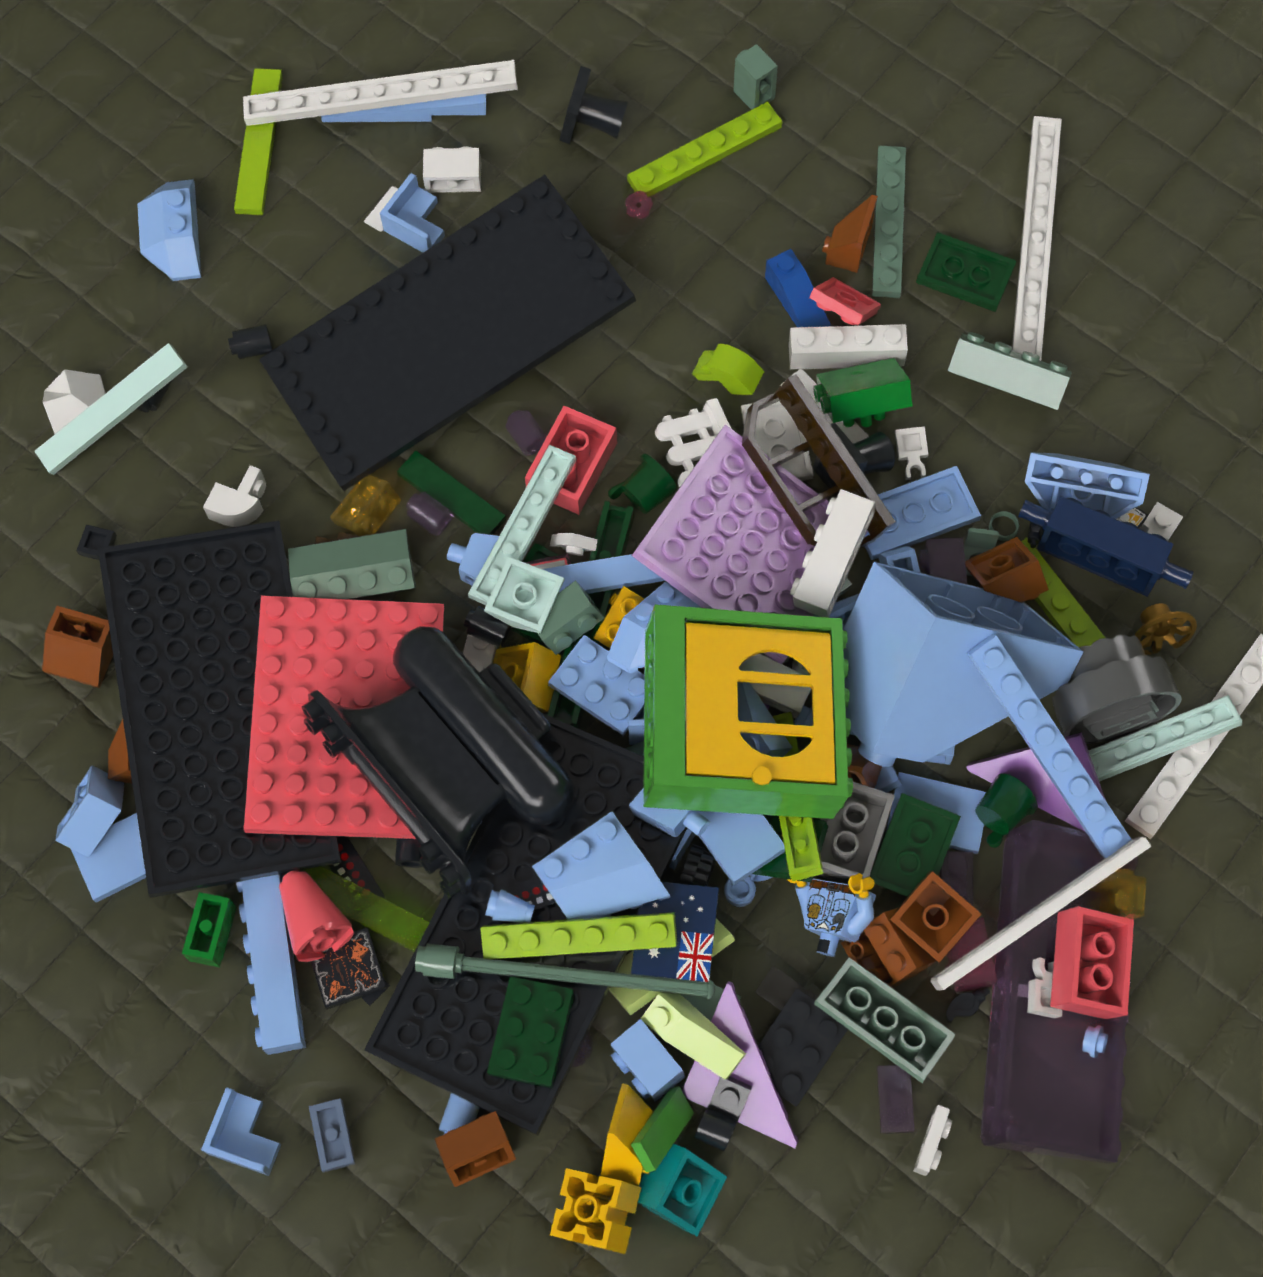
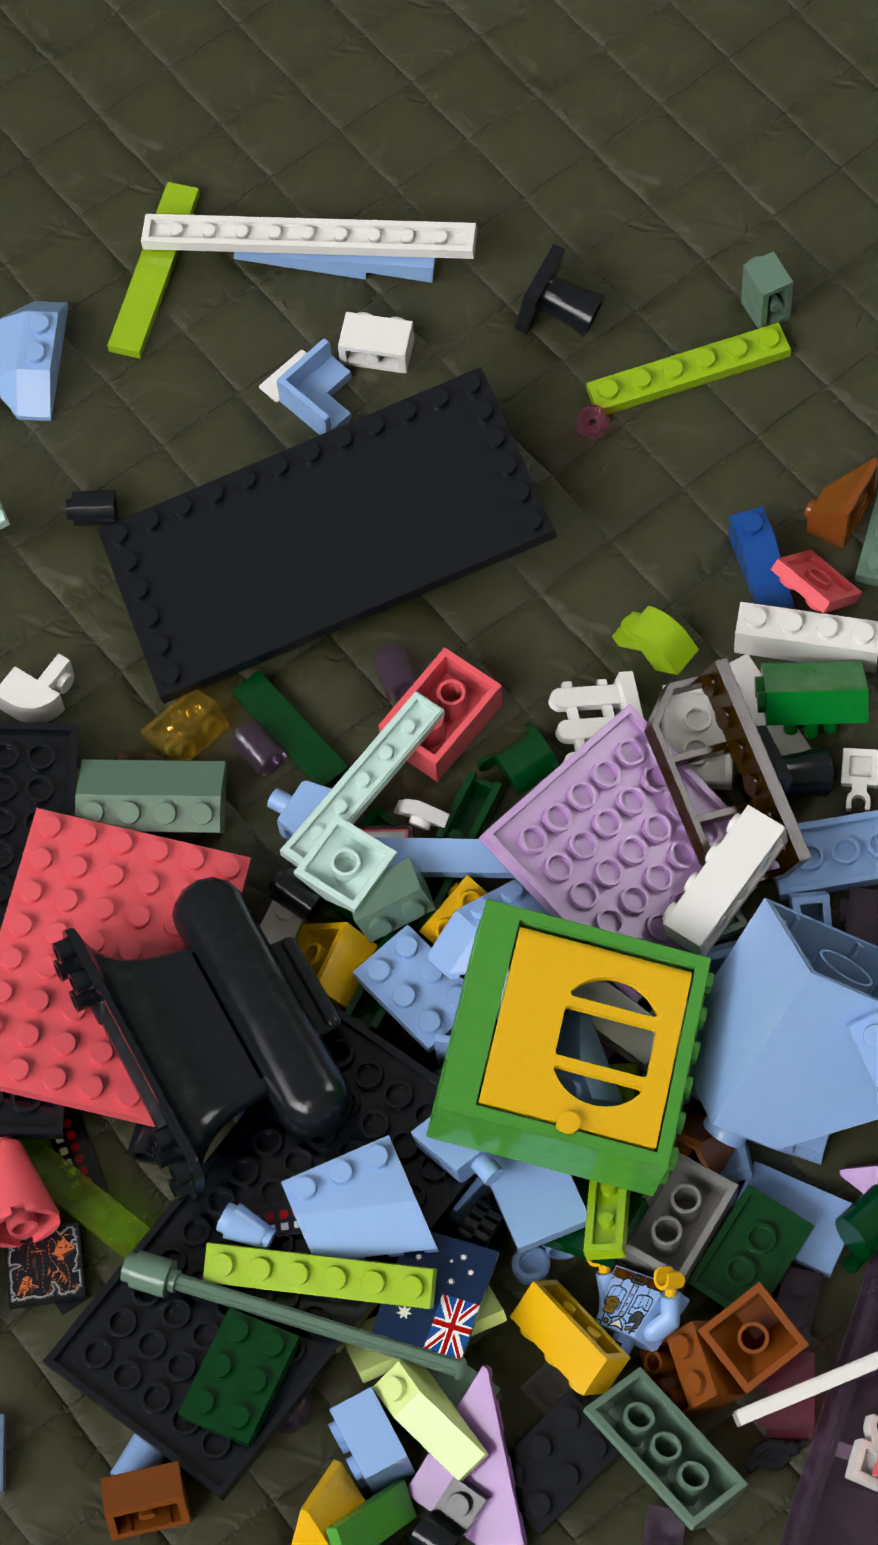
camera: 15 degrees right, 5 degrees down
none -> yellow brick [510,1280,630,1396]

